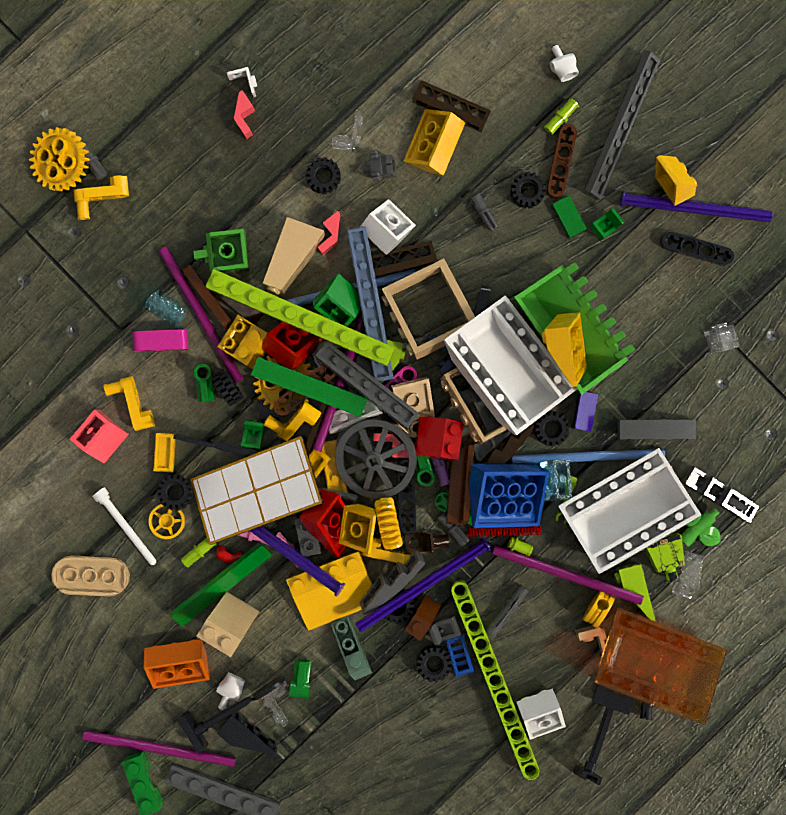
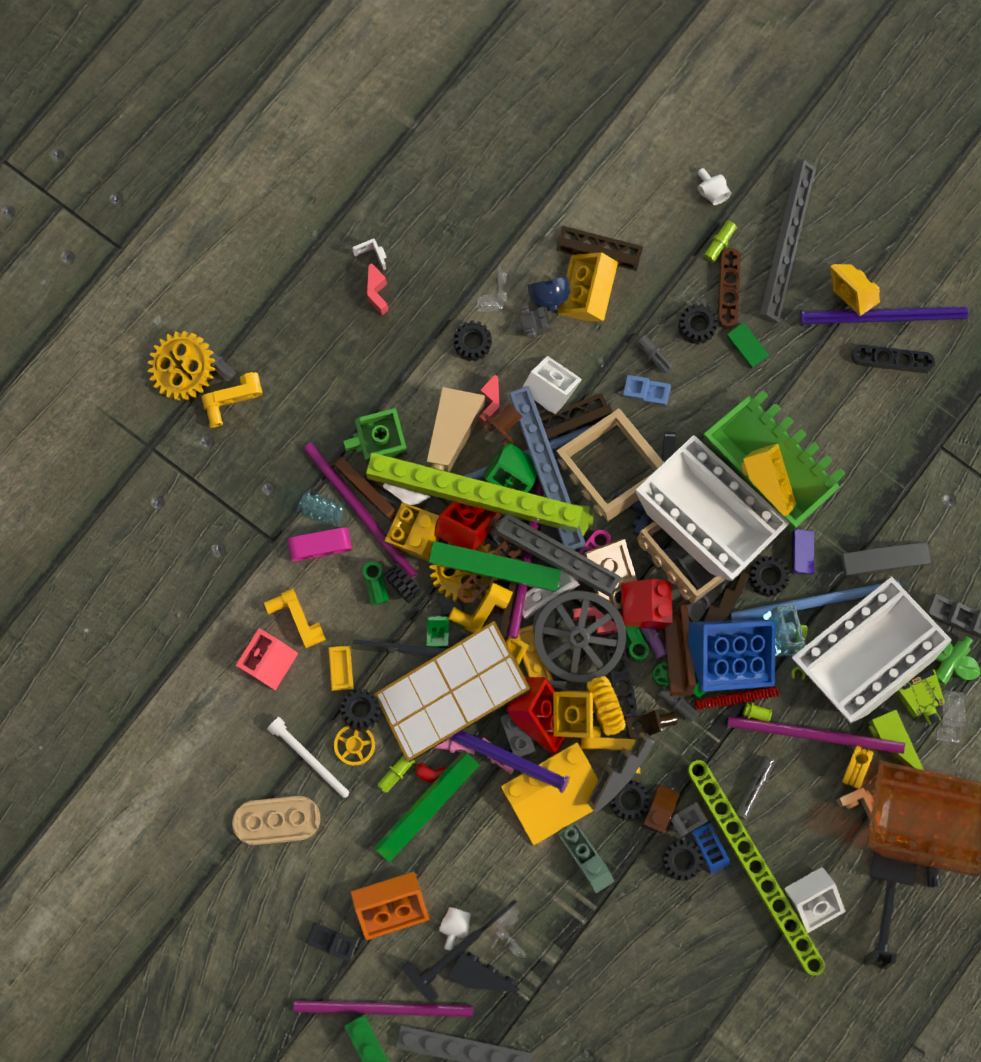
camera: 10 degrees left, 10 degrees down
tan slope [196,592,259,657] -> none
green piece [289,659,311,699] -> none
dark purple axle [356,538,491,632] -> none
green bracket [589,208,624,241] -> none
clear brick [705,322,740,354] -> none
none -> black slope [306,922,357,962]
none -> reddish brown piece [482,403,523,446]
none -> dark blue cylinder [528,277,570,312]
none -> medium blue slope [623,375,671,406]

